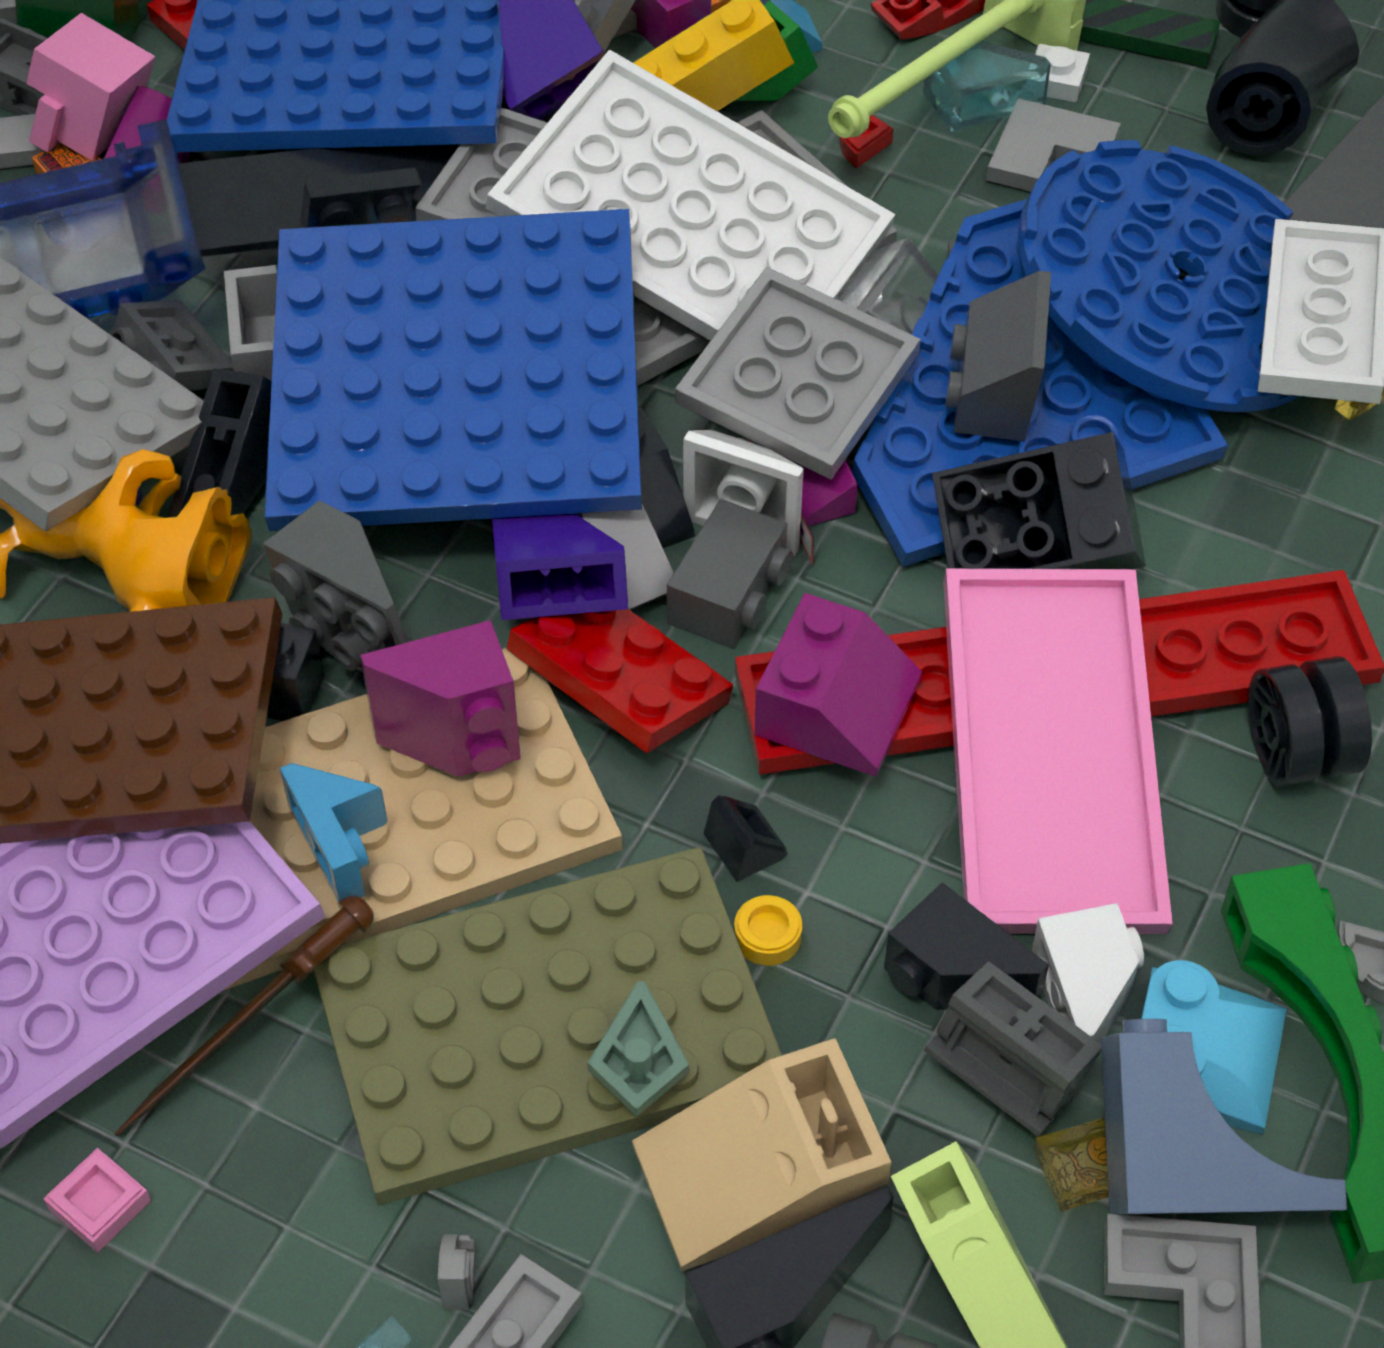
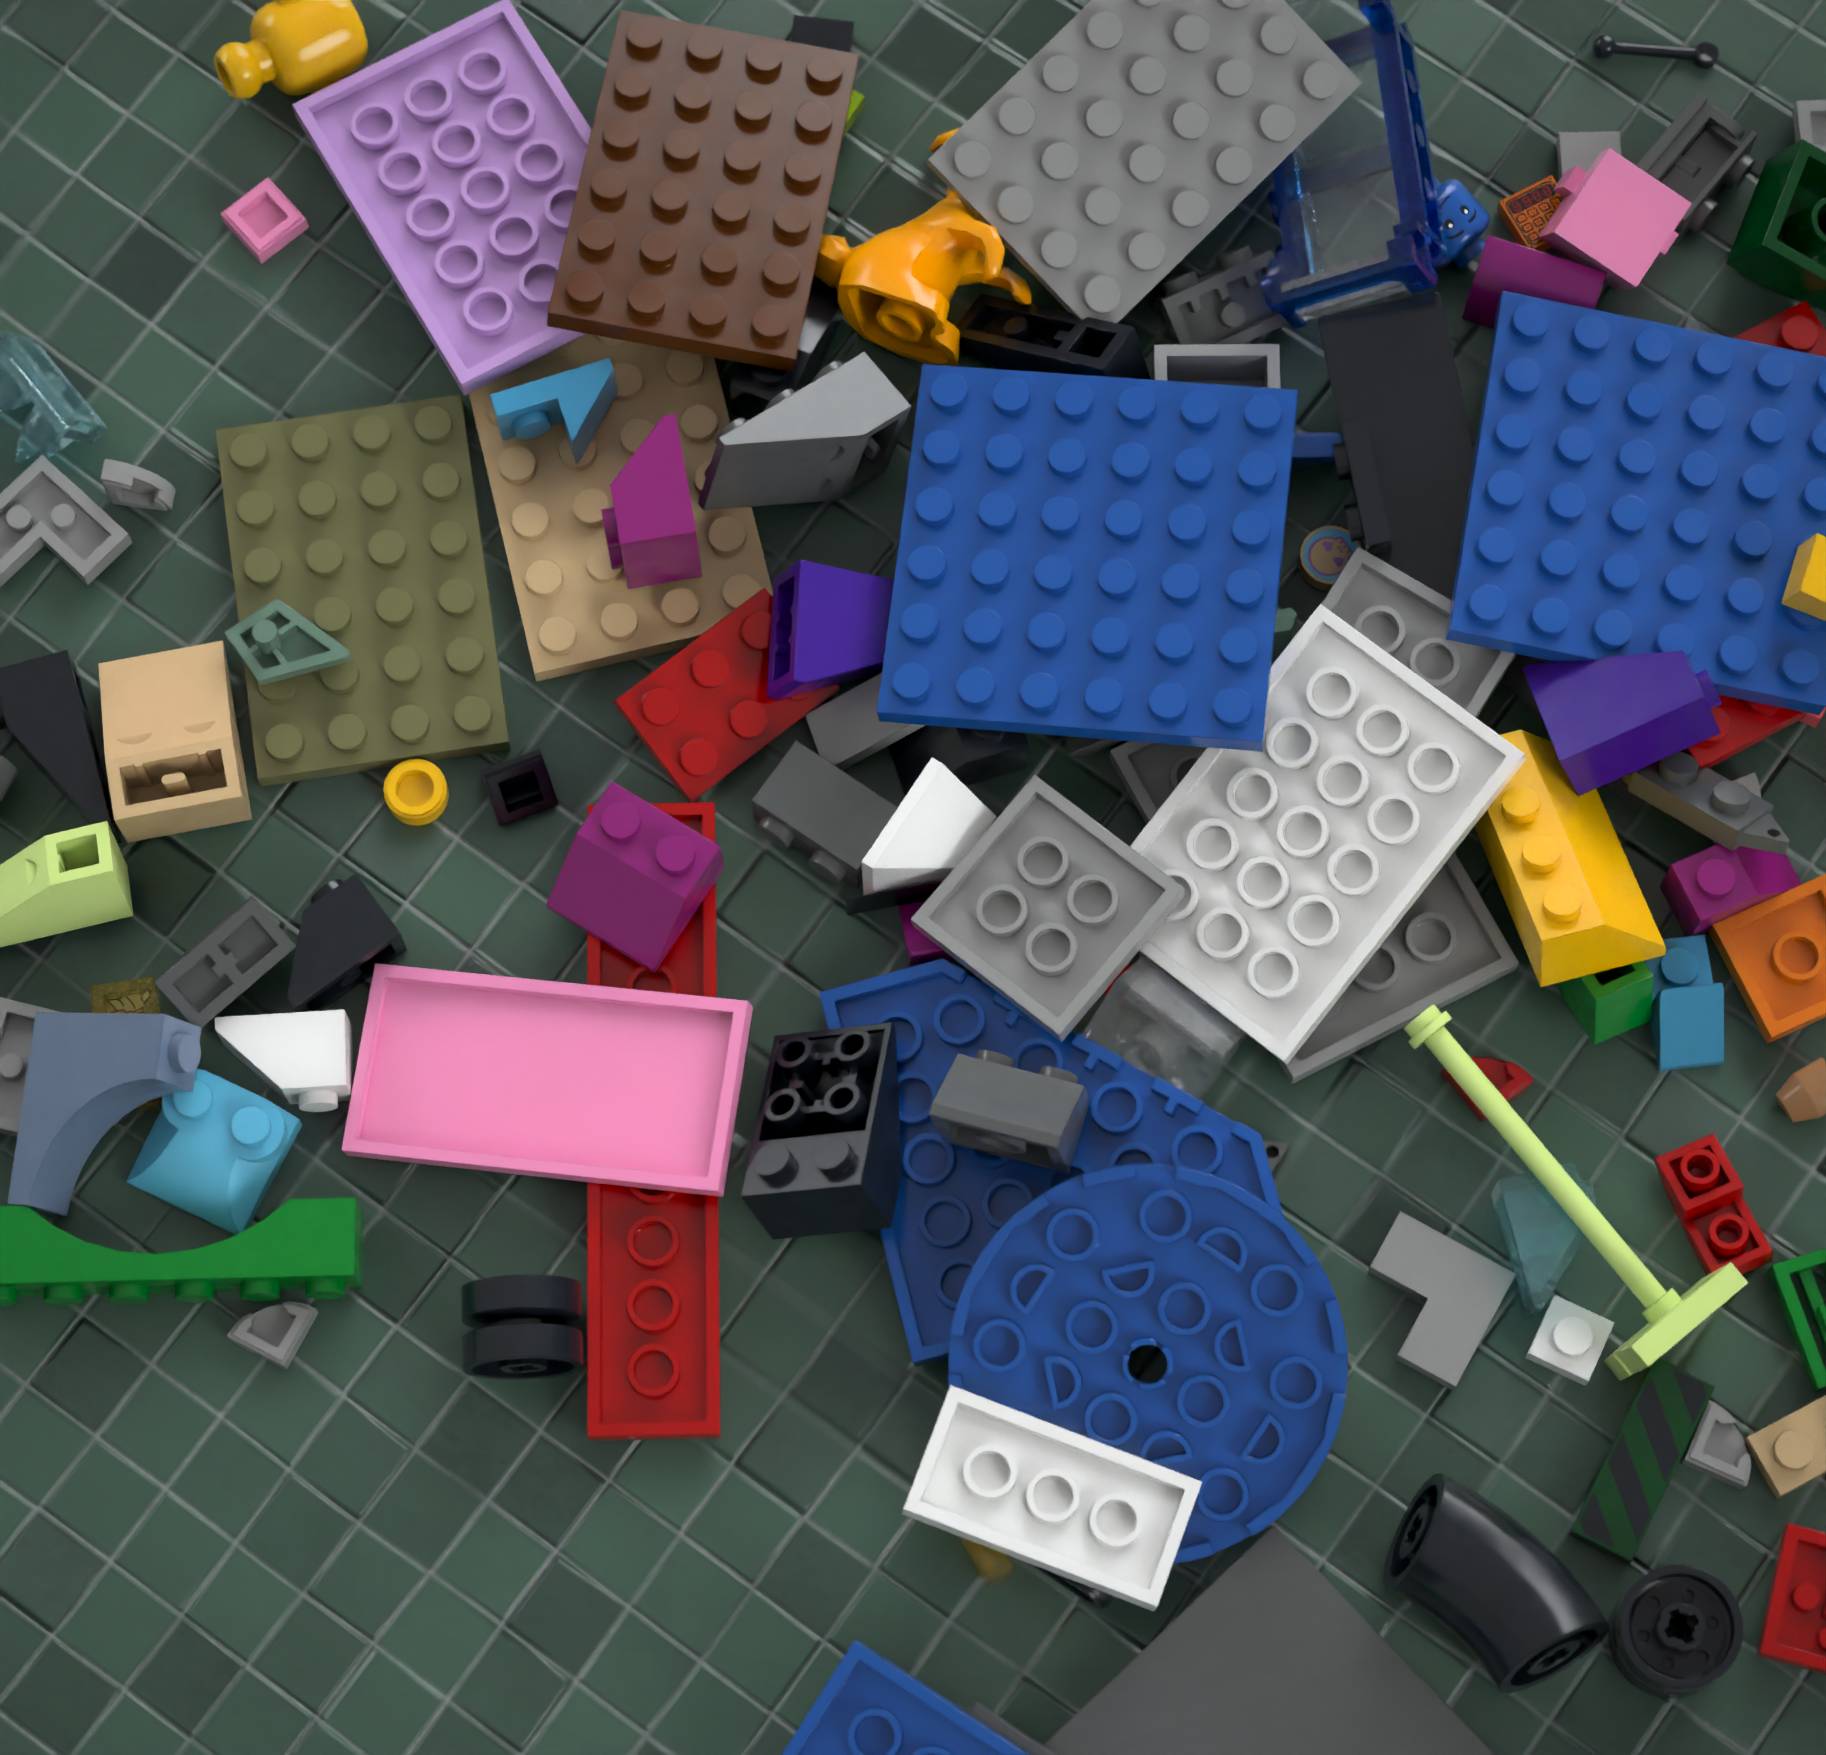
camera: 100 degrees right, 20 degrees up
reddish brown sword [115,895,374,1136] -> none

